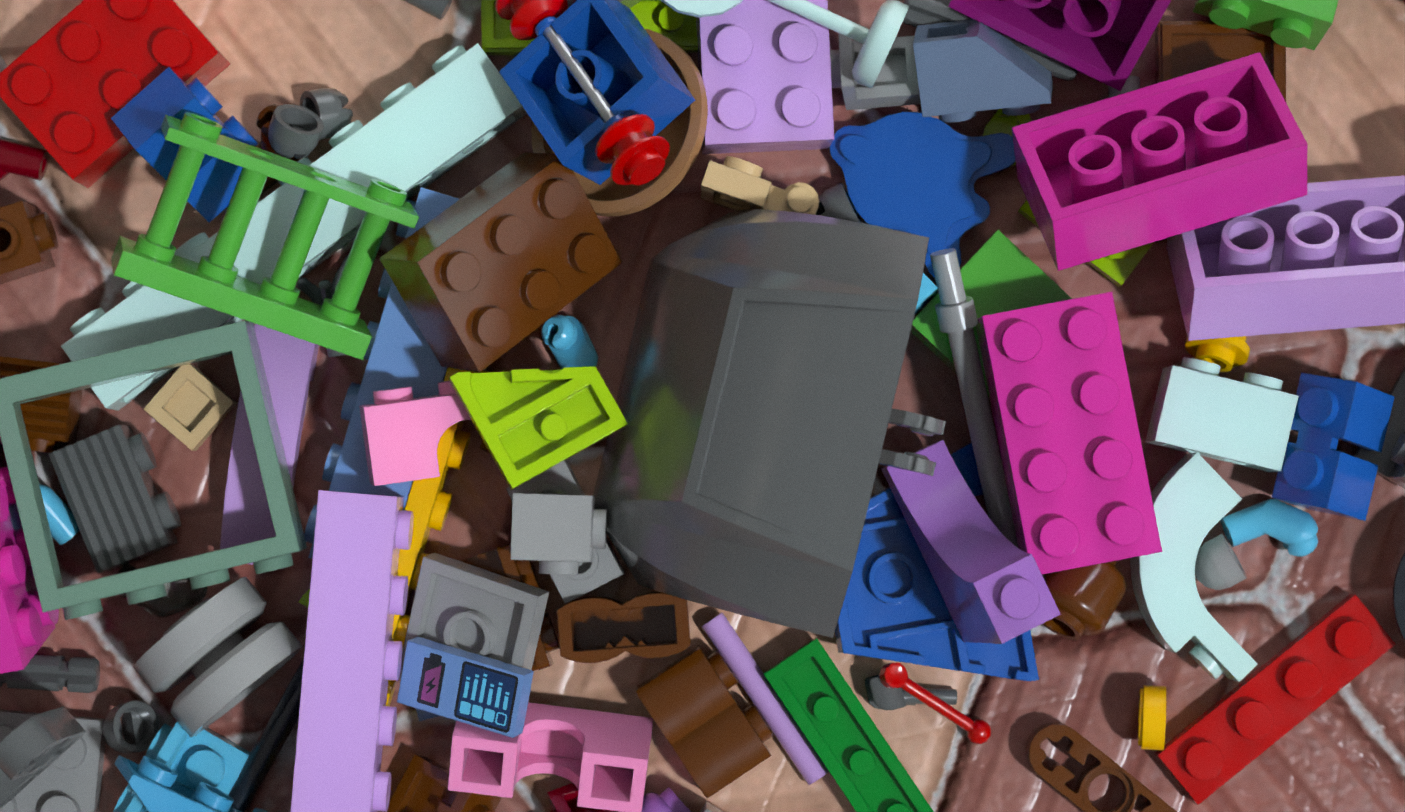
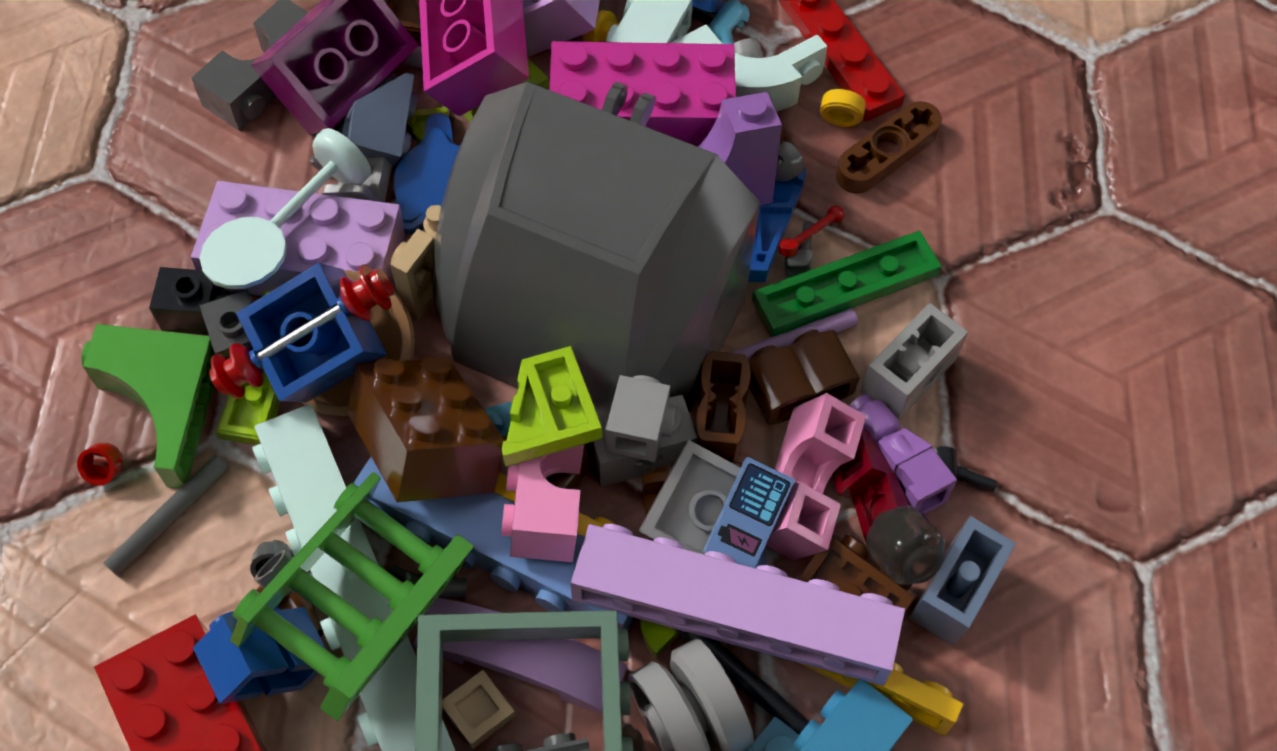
camera: 80 degrees left, 25 degrees down
none -> dark grey hinge [775,142,804,182]

